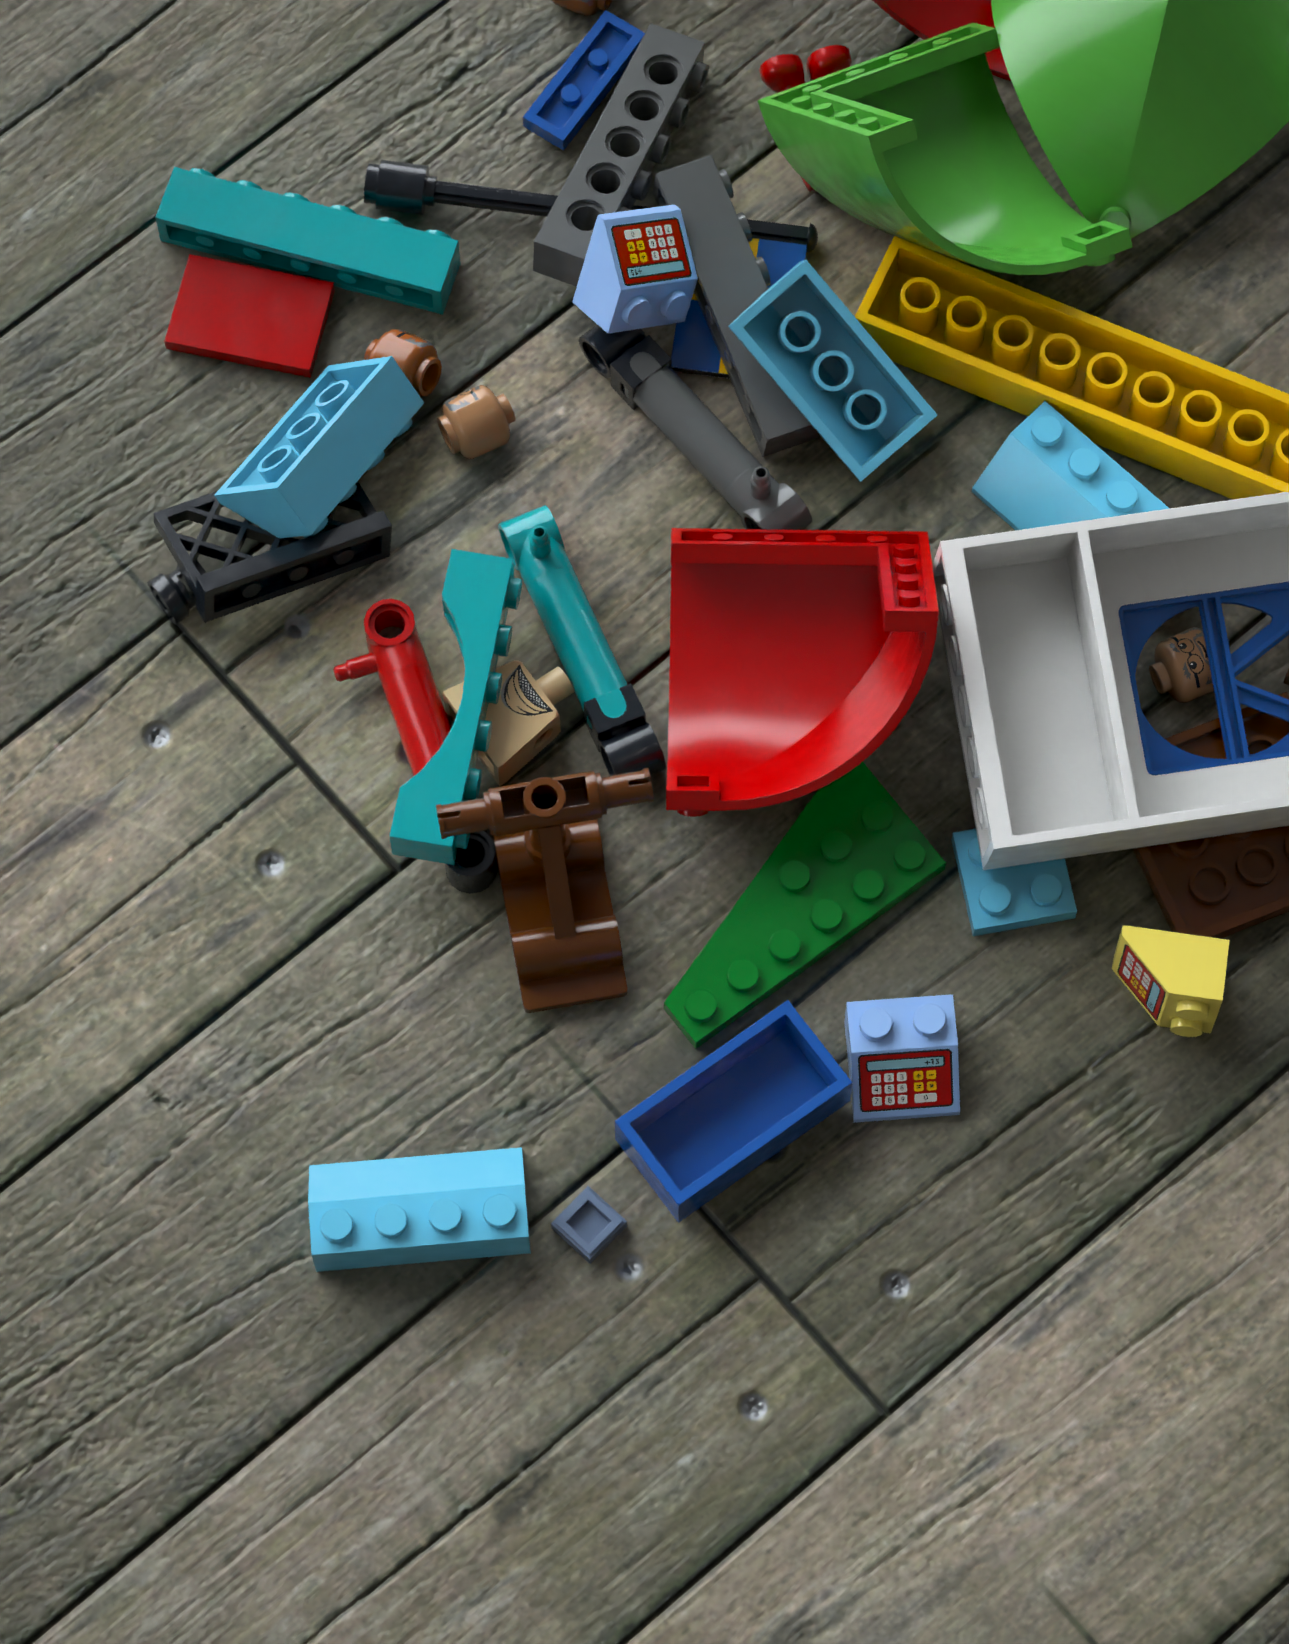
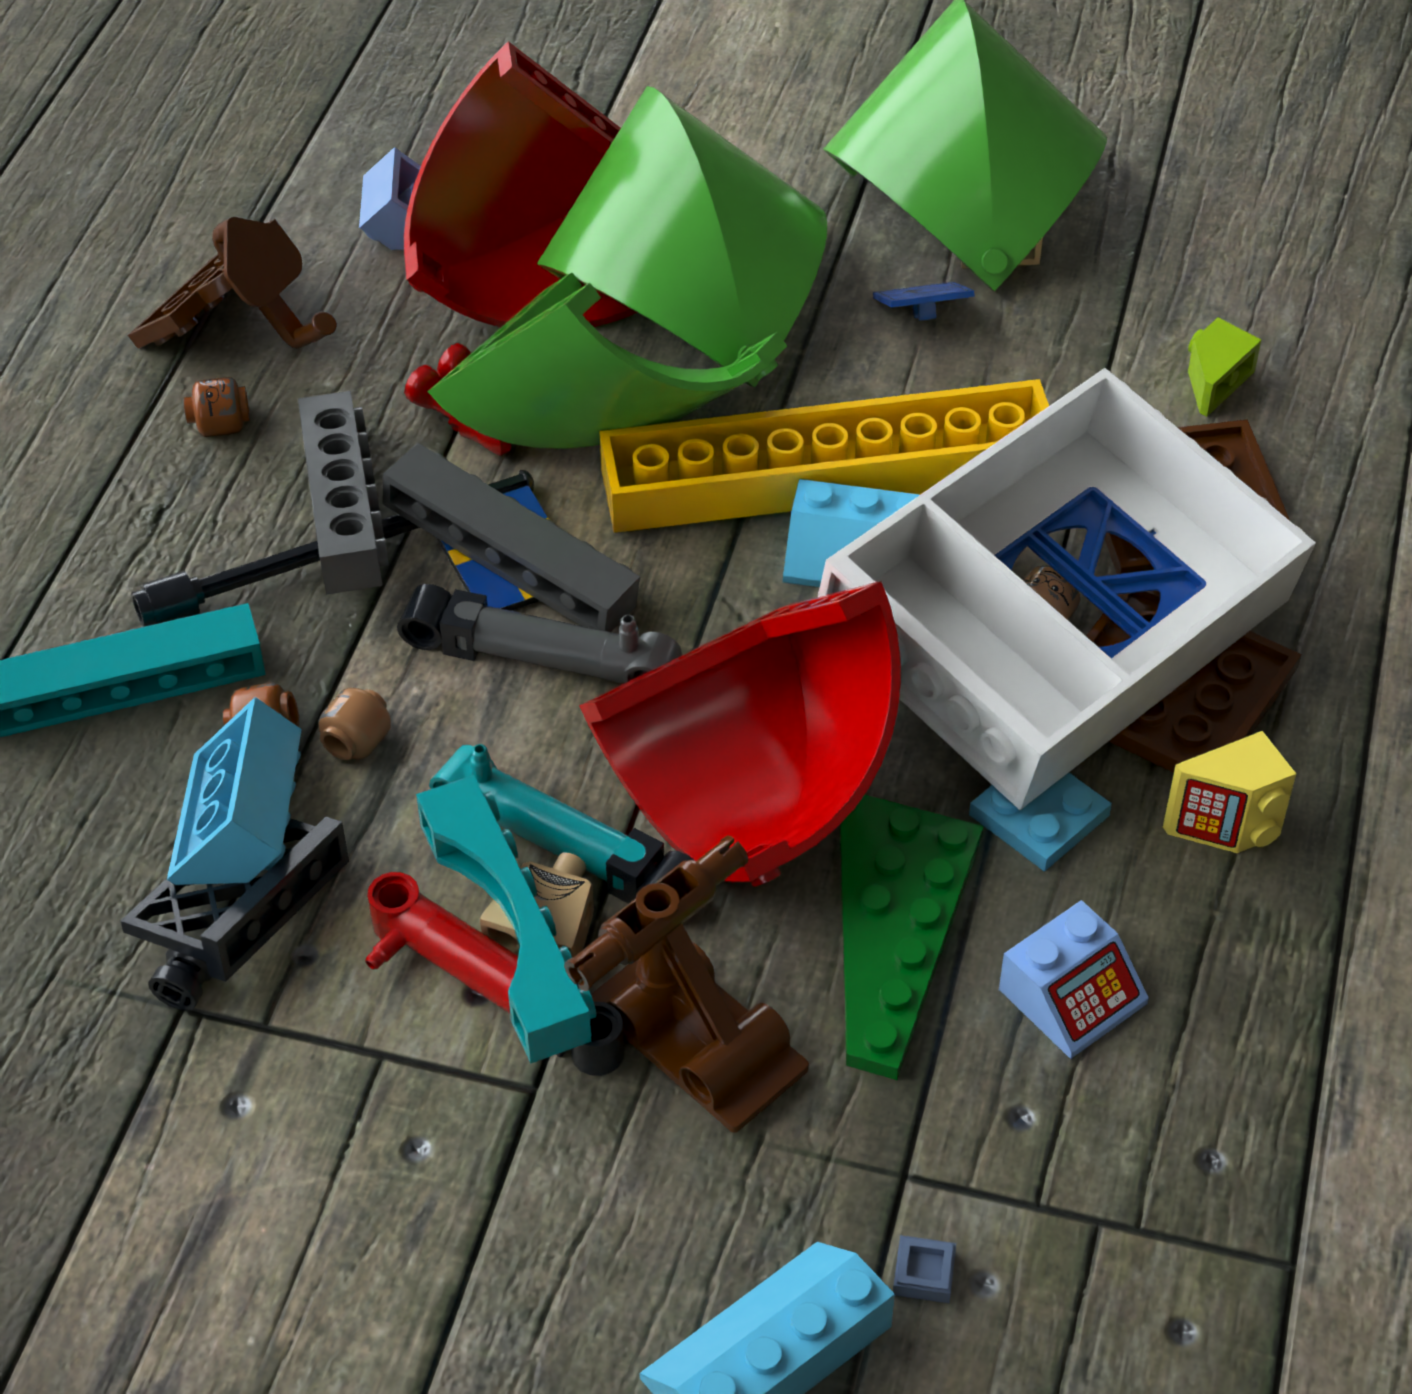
camera: 35 degrees left, 20 degrees down
red tile [164,254,335,378] -> none
blue plate [523,10,645,151] -> none
light blue slope [572,204,698,334] -> none
blue piece [614,1000,852,1223] -> none
medium azure slope [728,259,937,482] -> none

